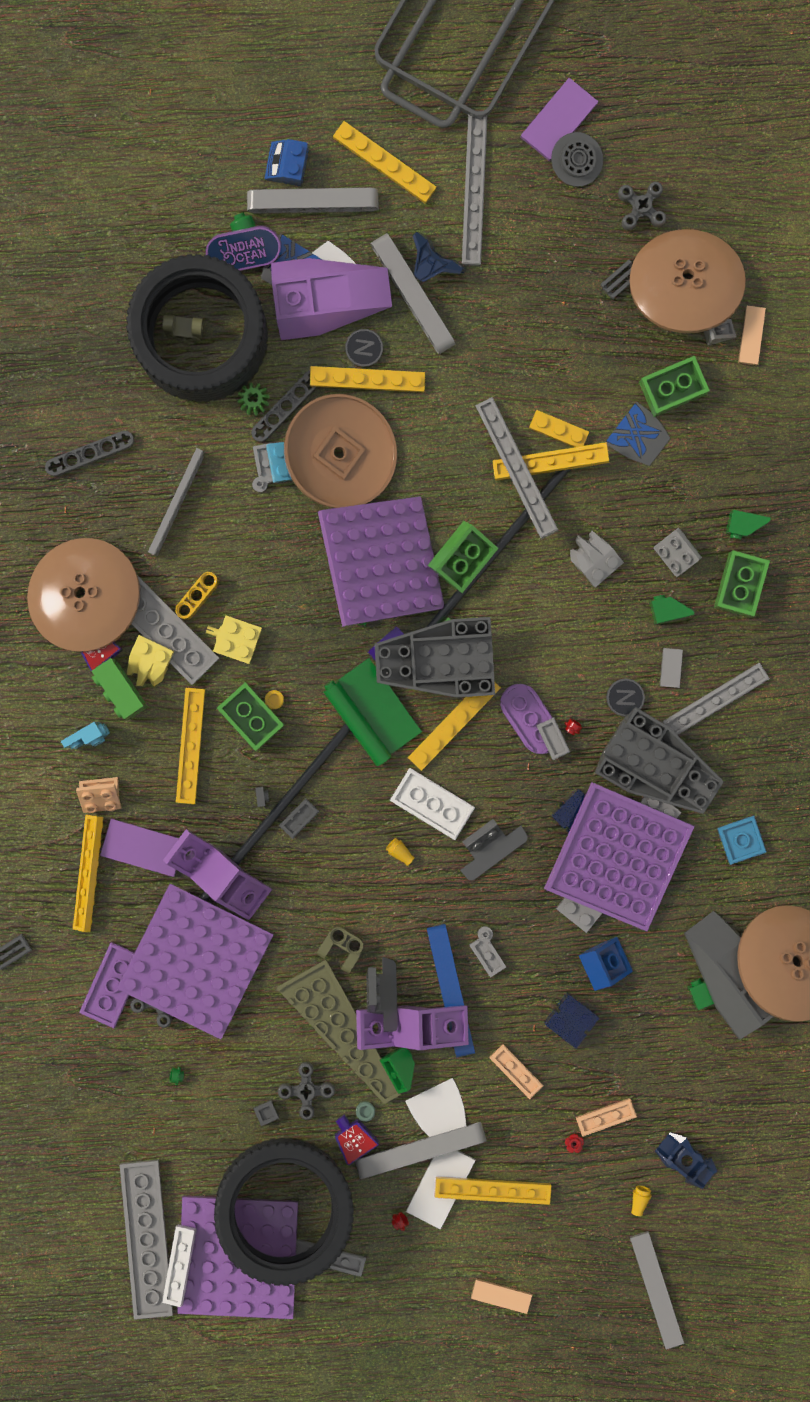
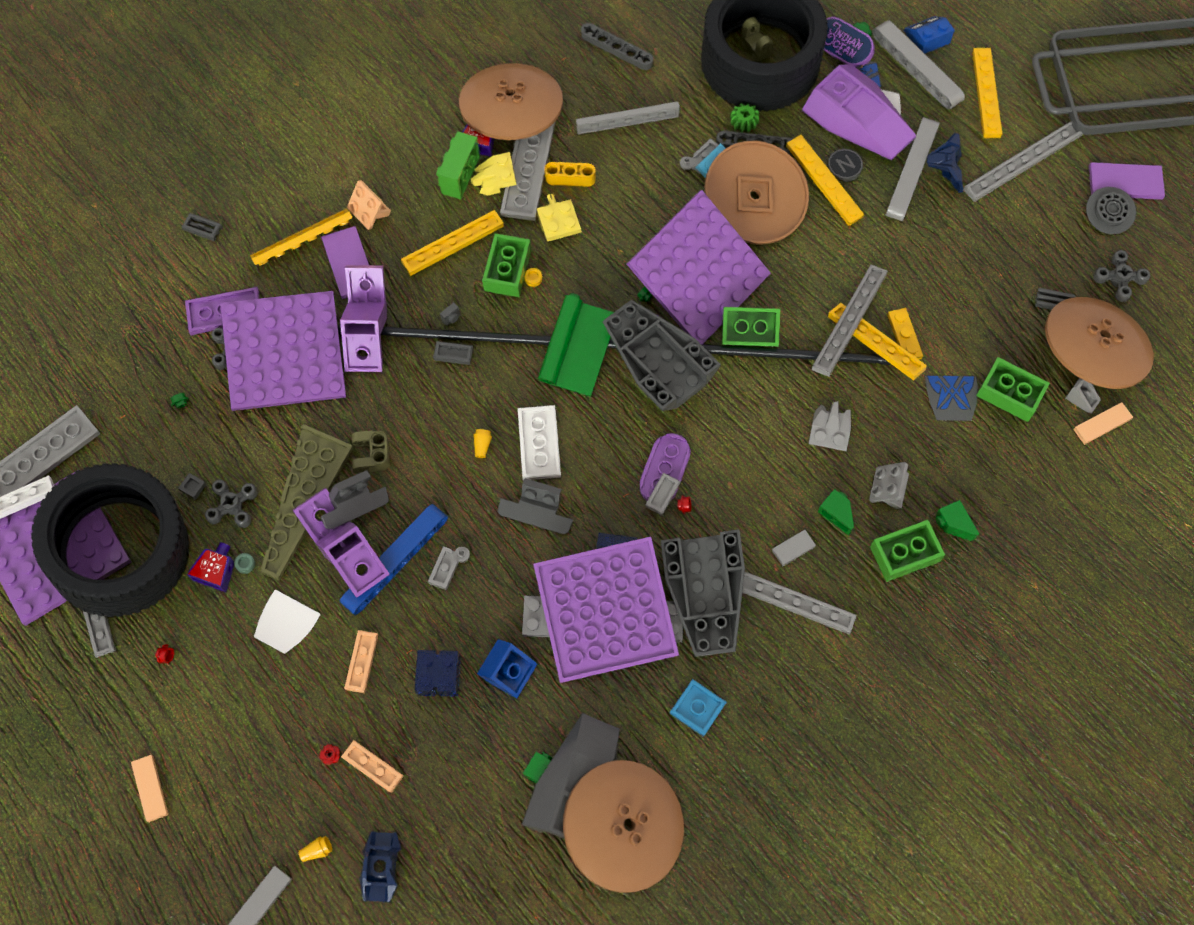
camera: 55 degrees right, 20 degrees down
medium azure plate [61,722,110,749] -> none
light grey beam [355,1122,487,1179] -> none
green slope [380,1047,415,1094] -> none
white tile [406,1150,475,1229] -> none
yellow plate [408,683,501,771] -> none
yellow plate [434,1177,551,1205] -> none
black tile [606,678,645,717] -> none

